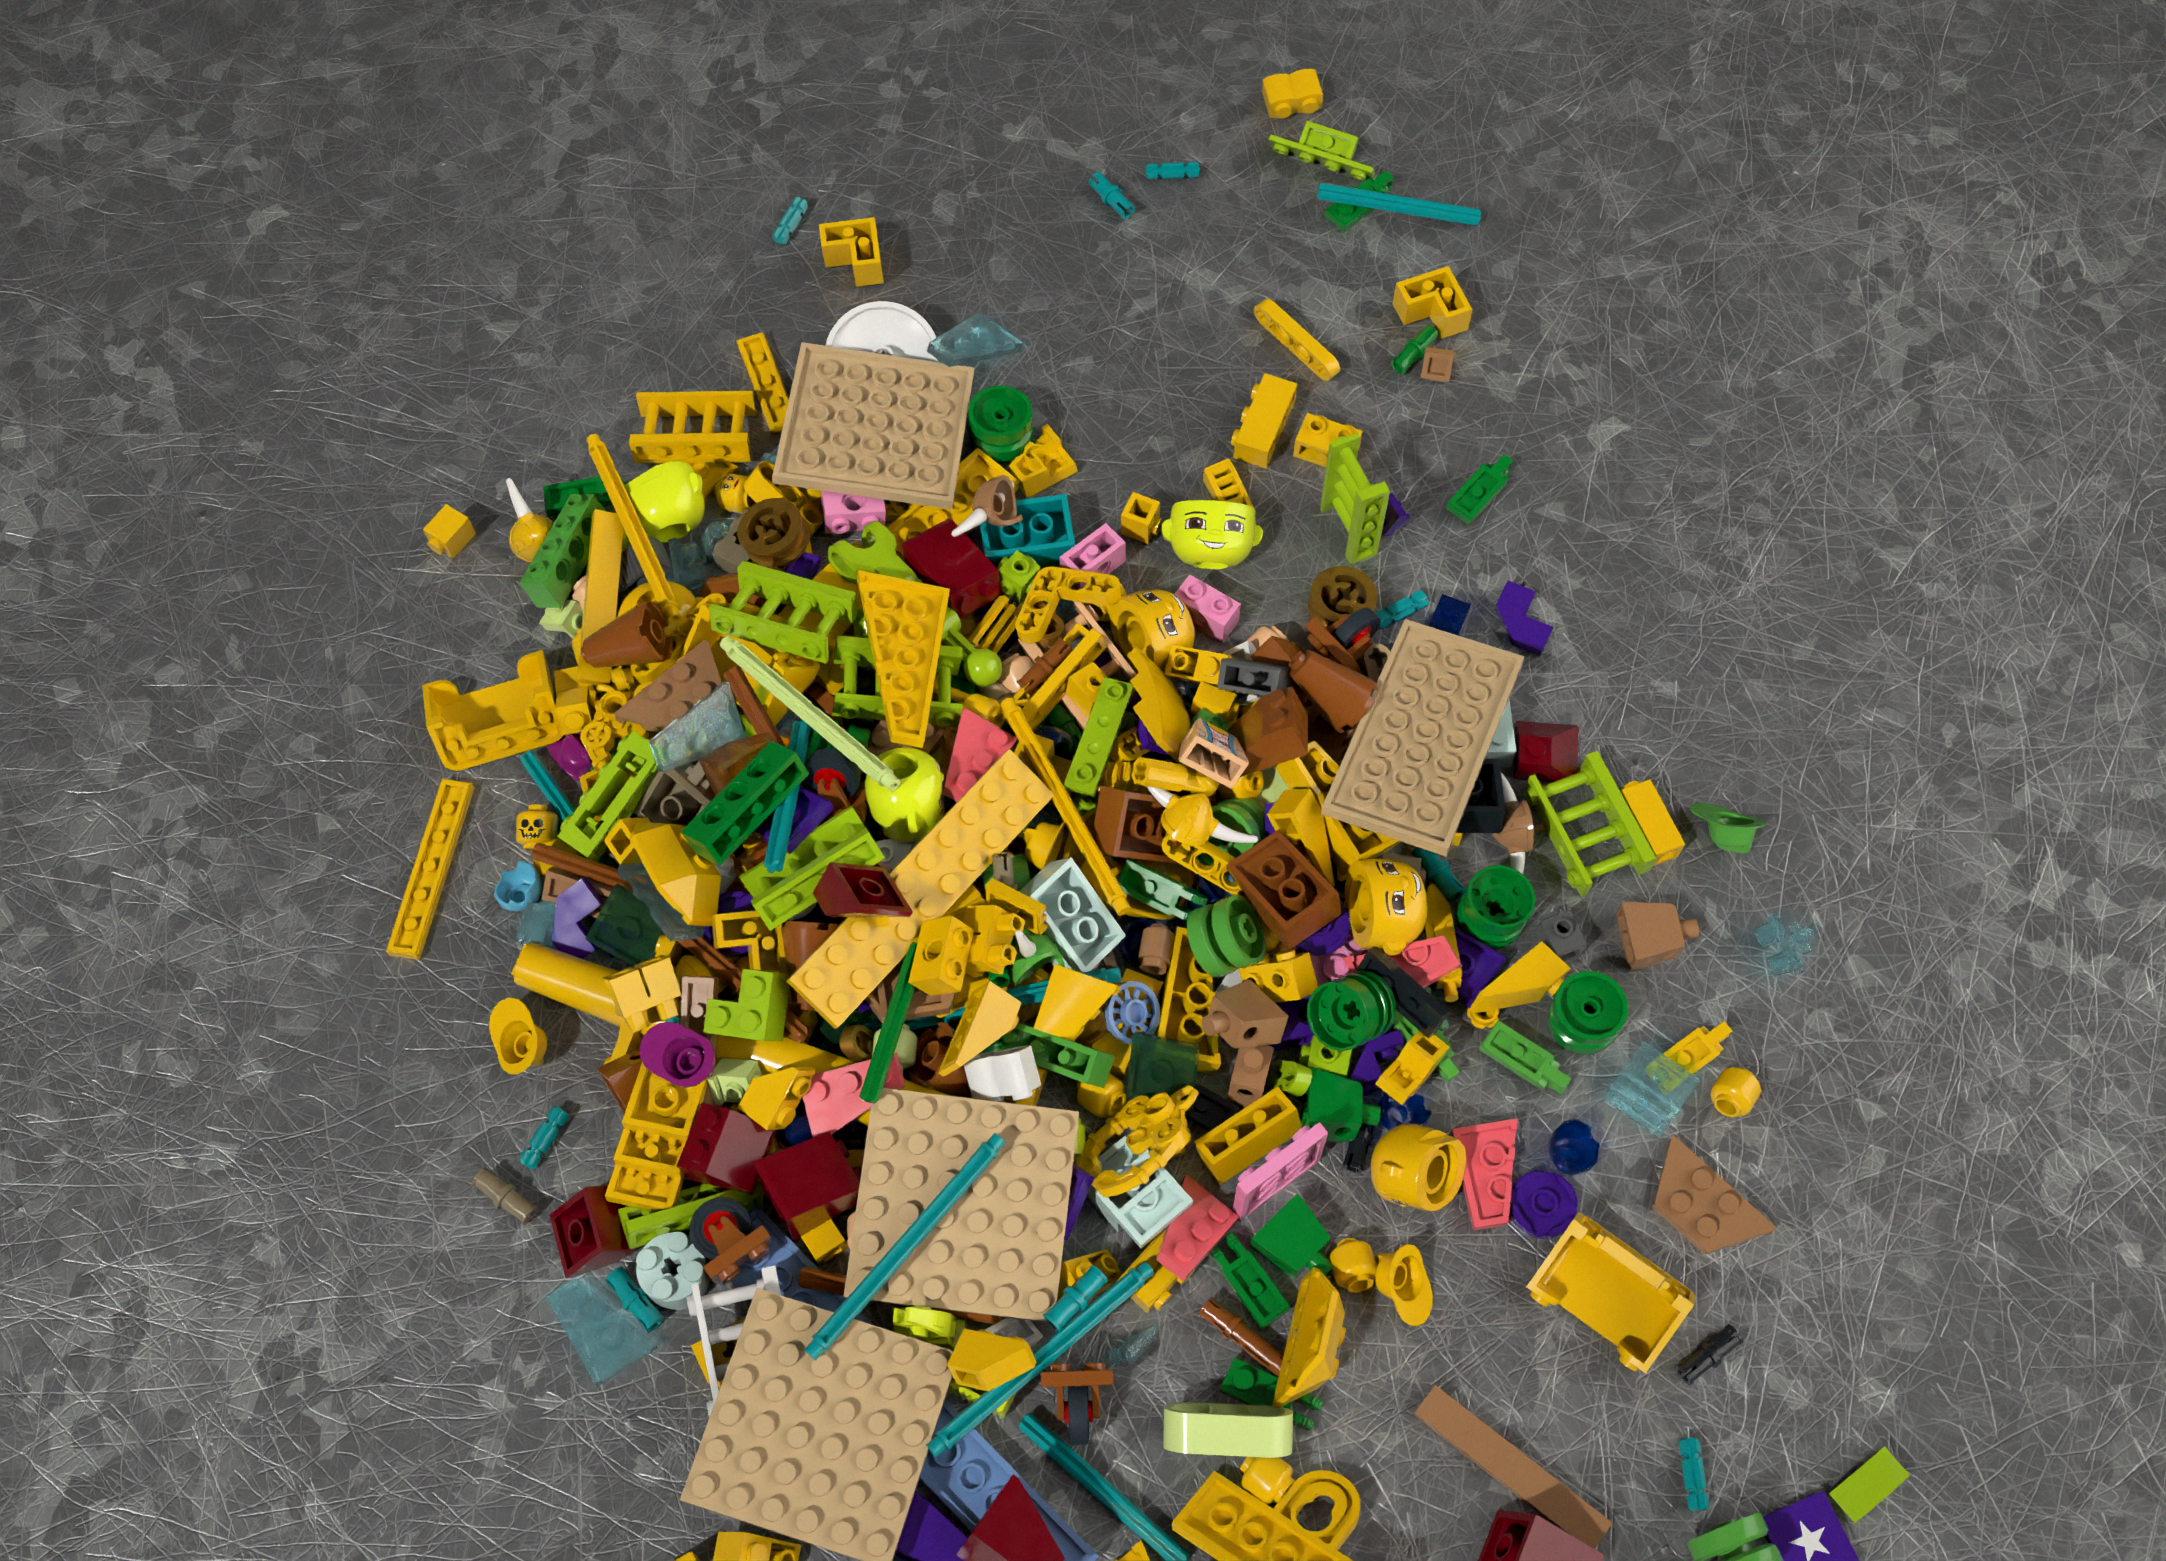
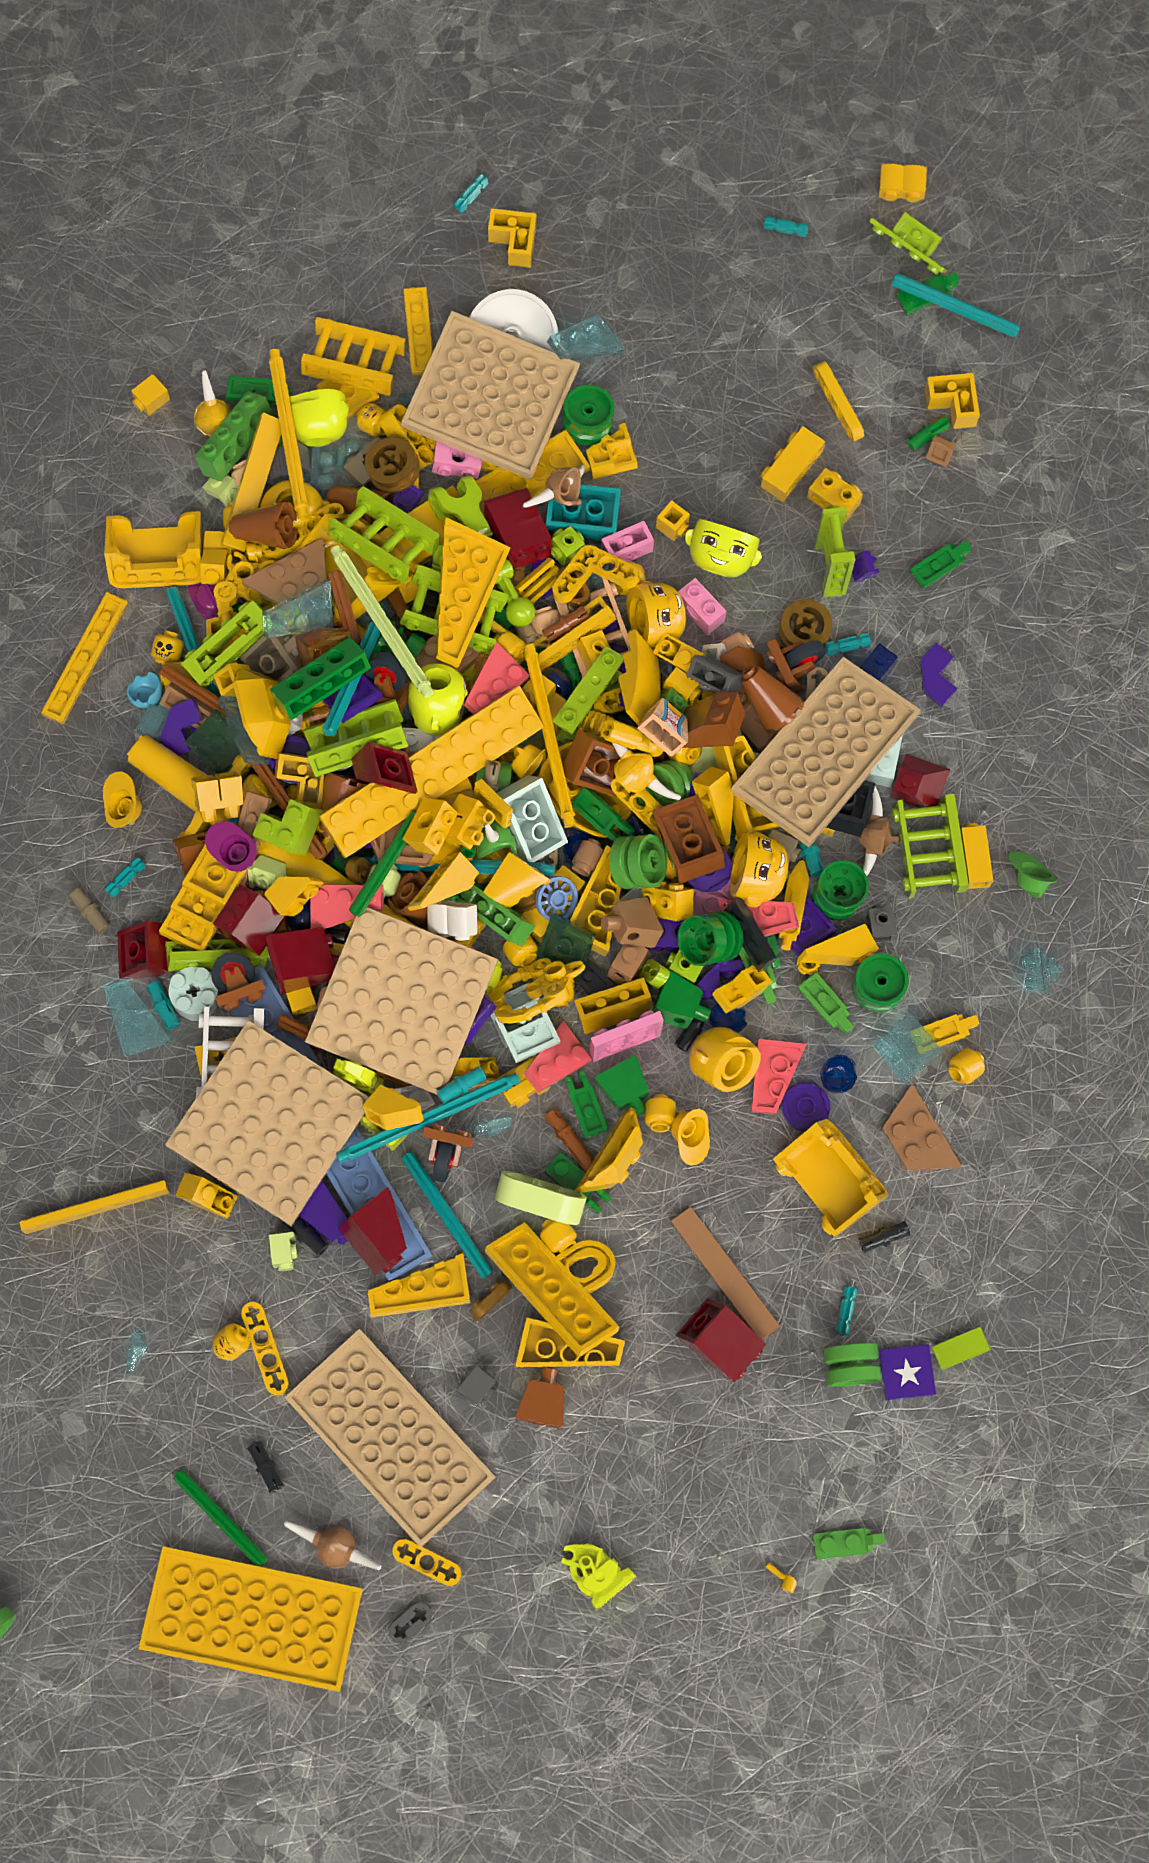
camera: 10 degrees right, 10 degrees up
teal piece [804,1133,1006,1361] -> none
teal pin [1088,172,1135,220] -> none
yellow slope [1203,459,1256,515] -> none
medium nougat torso [1616,902,1699,971] -> none

